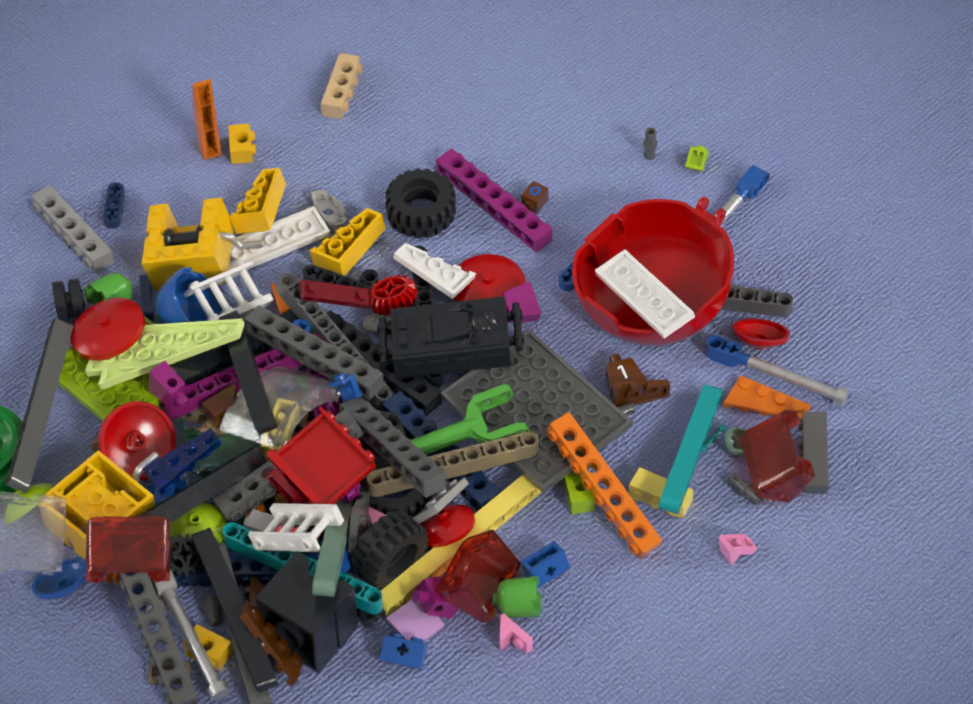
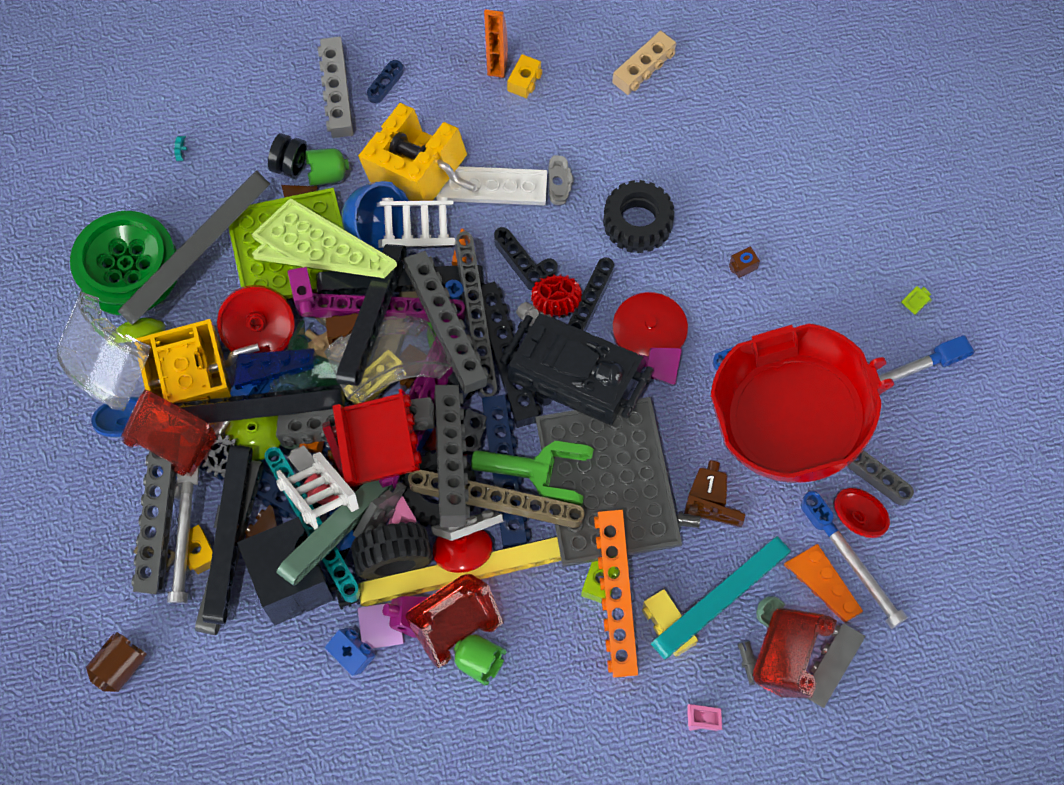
camera: 30 degrees right, 15 degrees up
red dish [70,298,145,361] -> none
dark blue beam [140,274,154,320] -> none
yellow wedge [230,167,286,234] -> none
reddish brown wing [240,603,303,687] -> none
dark red plate [298,279,371,309] -> none
yellow wedge [309,208,386,276] -> none
blue bracket [329,373,362,401] -> none
white wing [393,243,476,299] -> none
magenta brick [436,148,552,252] -> none
bright pink slope [500,613,533,654] -> none
blue brick [520,541,570,588] -> none
white plate [595,250,695,339] -> none
dark grey pin [643,127,658,160] -> none
teal hinge [702,425,727,453] -> none

